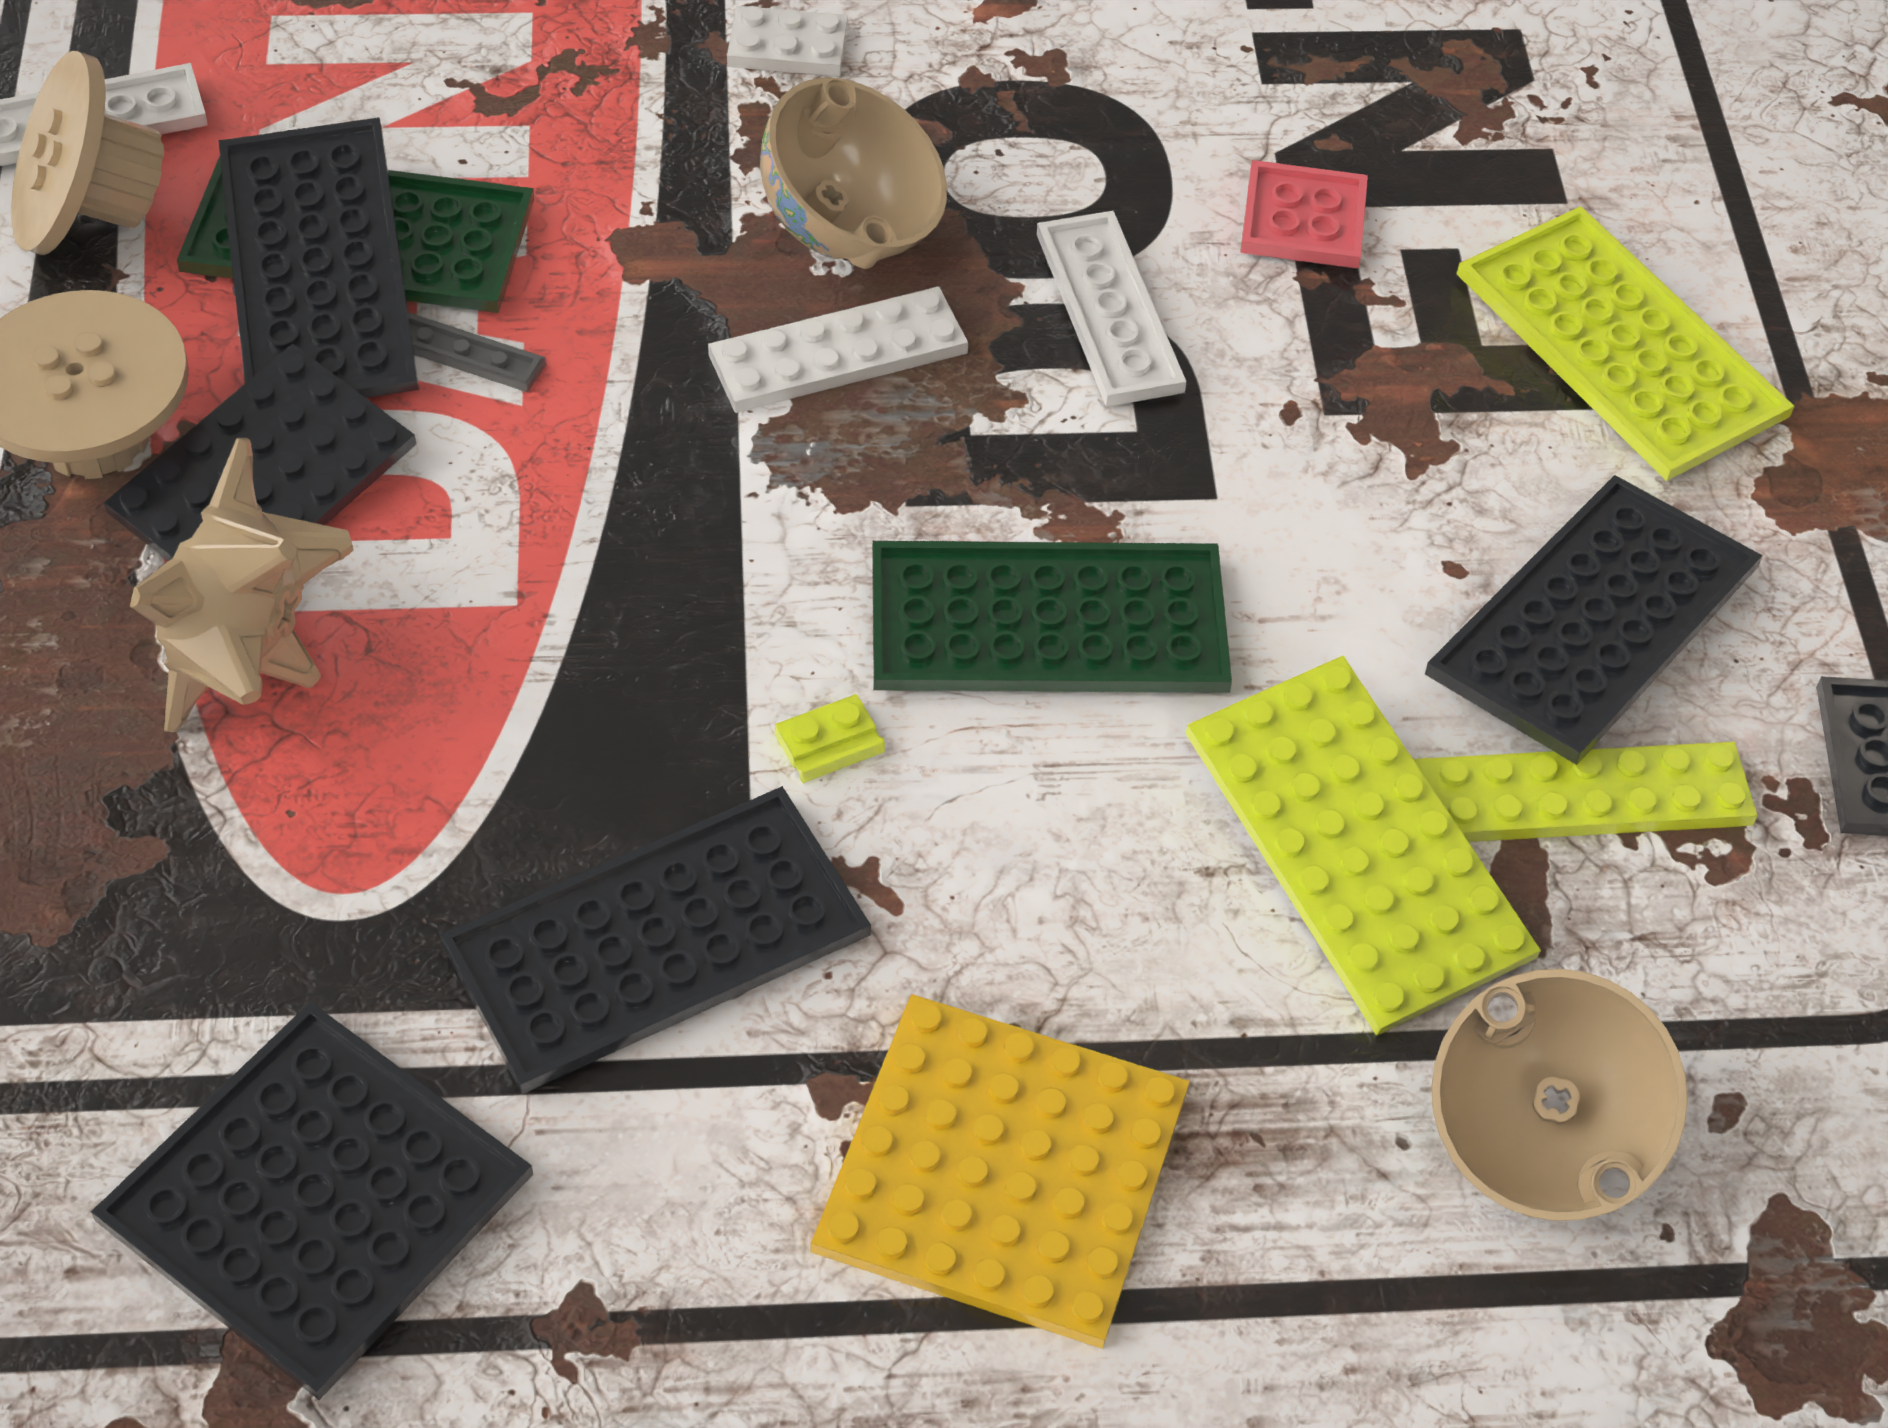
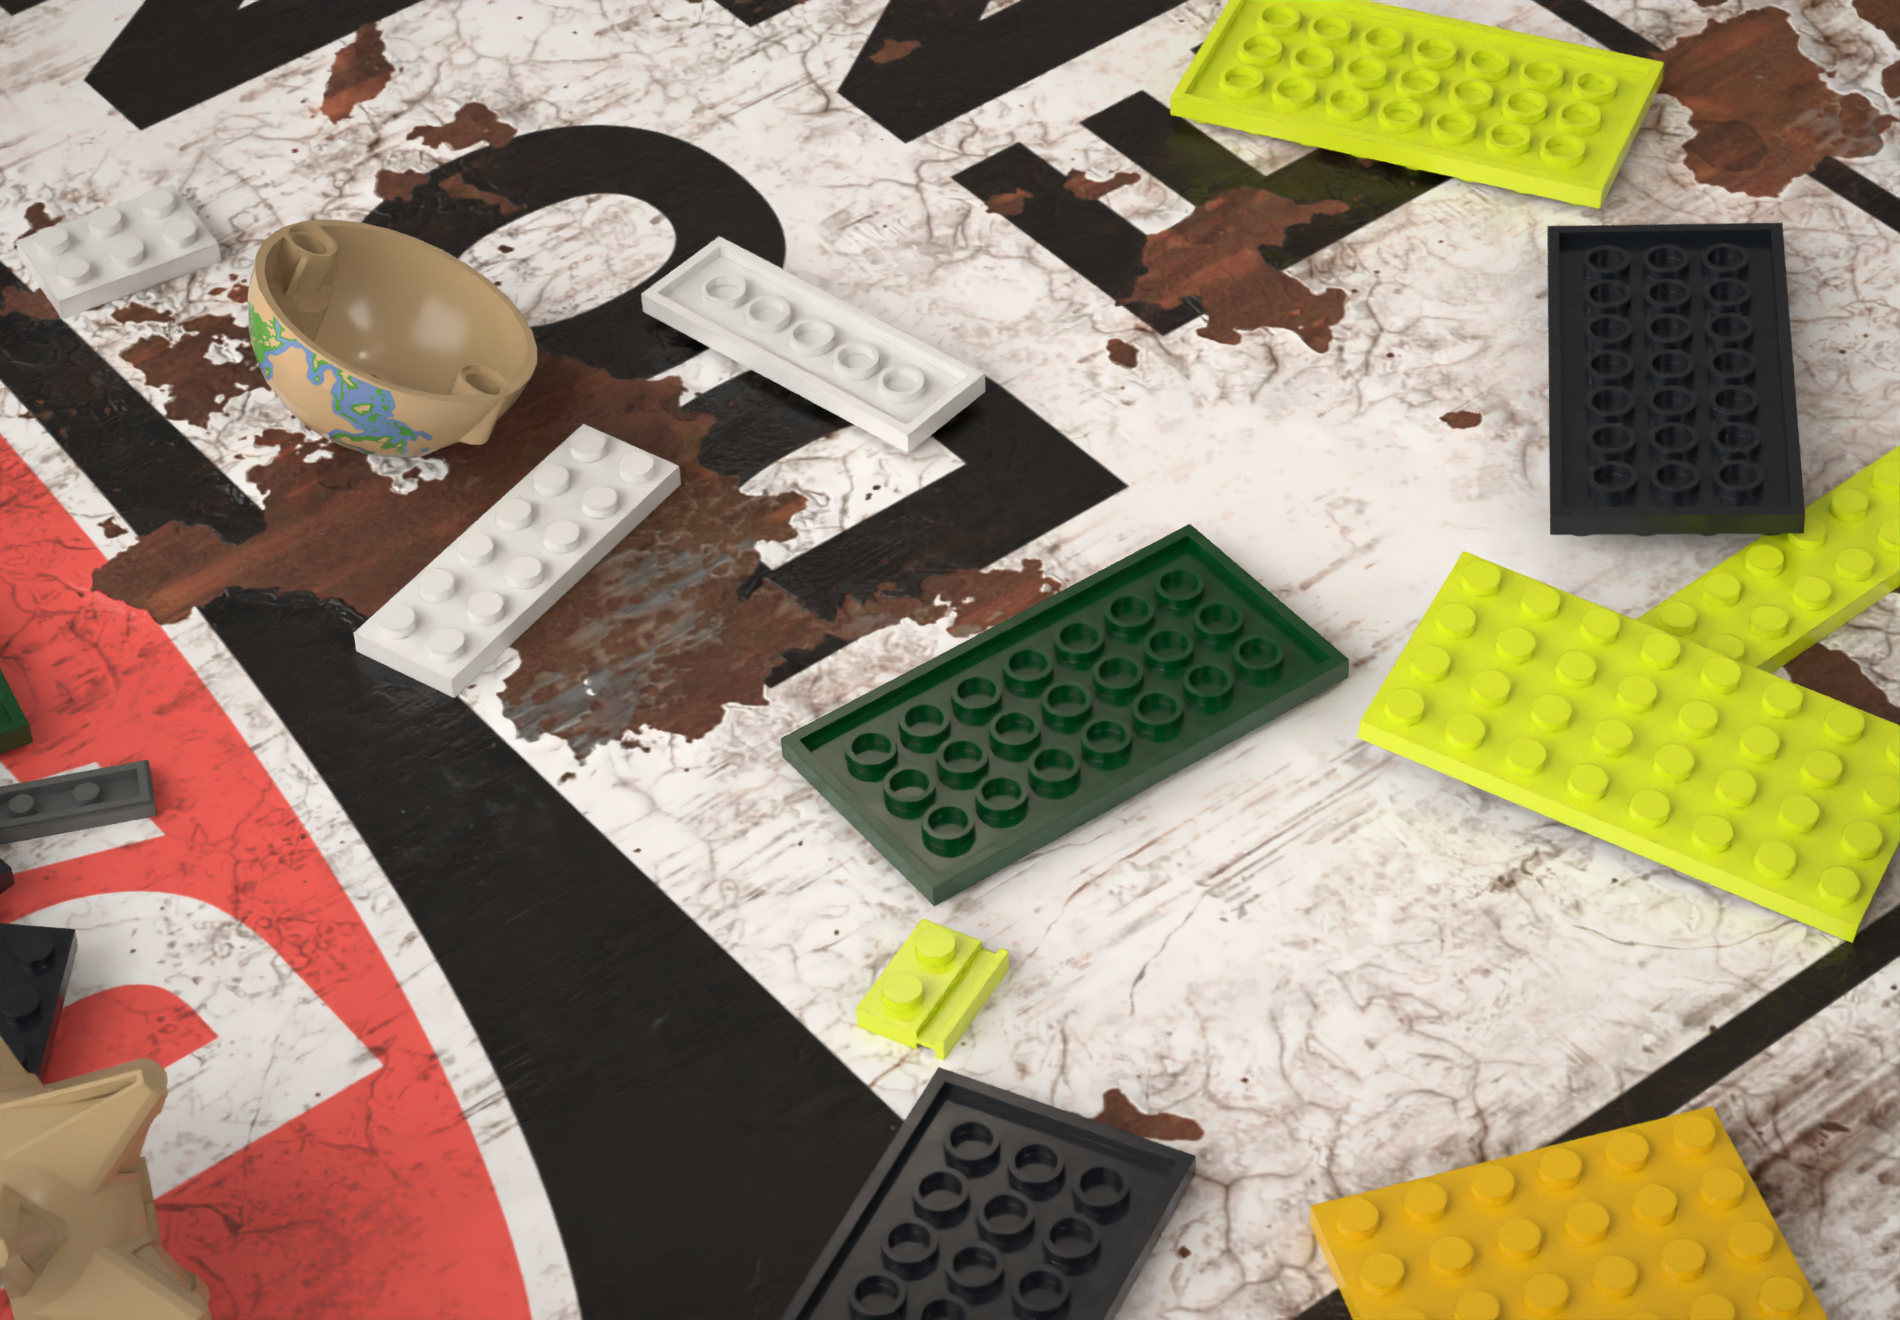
camera: 30 degrees left, 10 degrees down
coral plate [1240,160,1368,268] -> none

